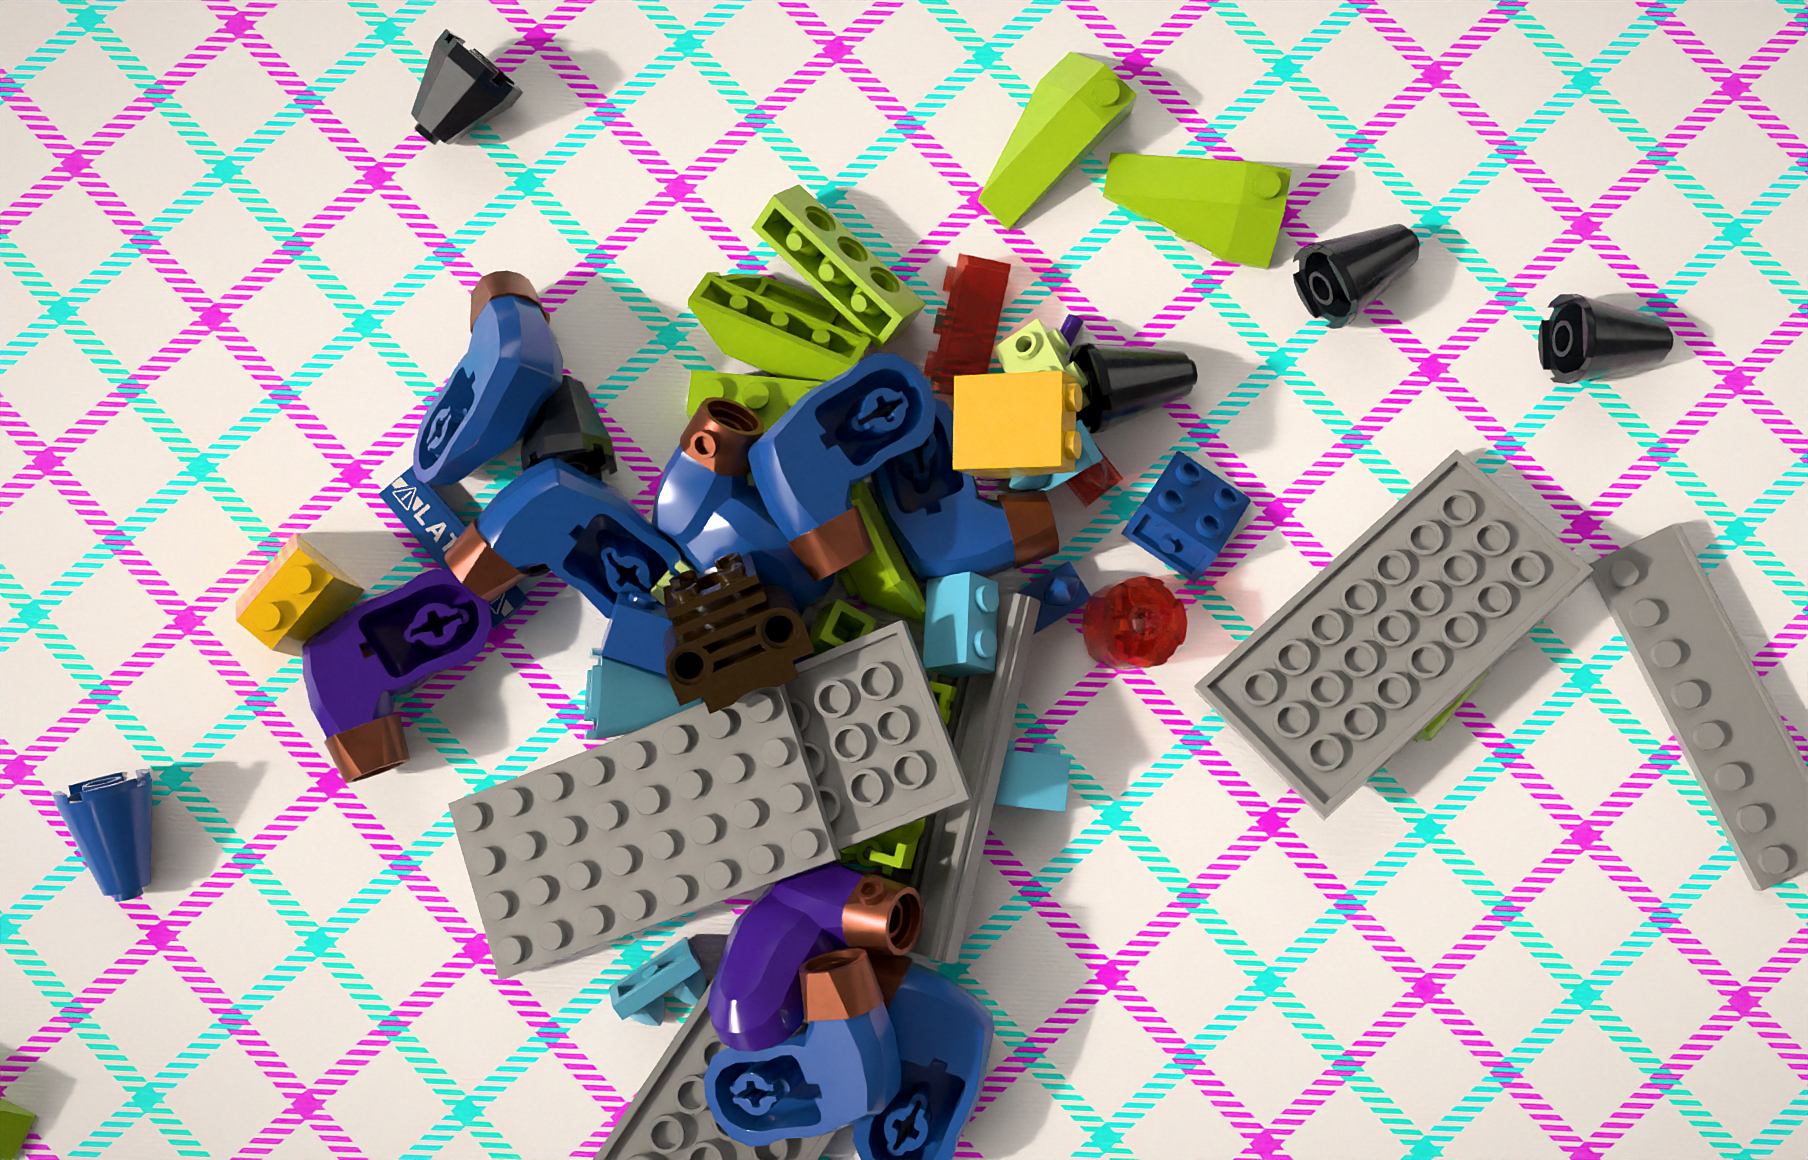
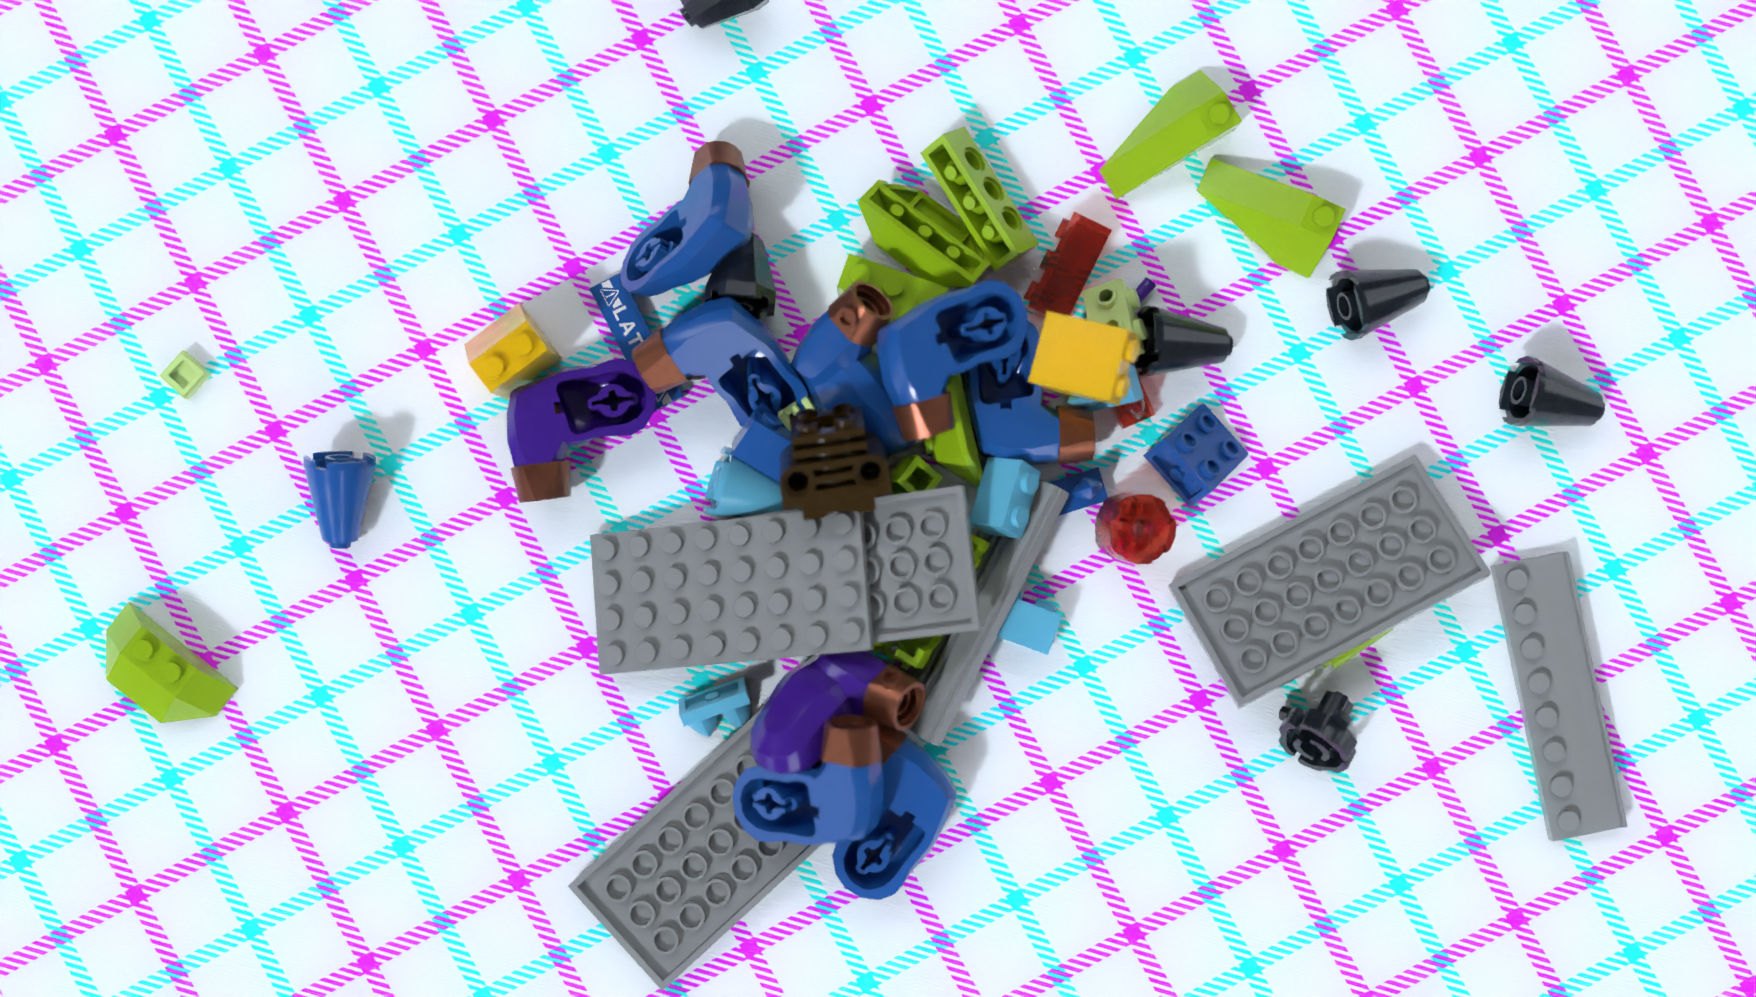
camera: 20 degrees right, 5 degrees up
none -> black piece [1279,690,1358,773]

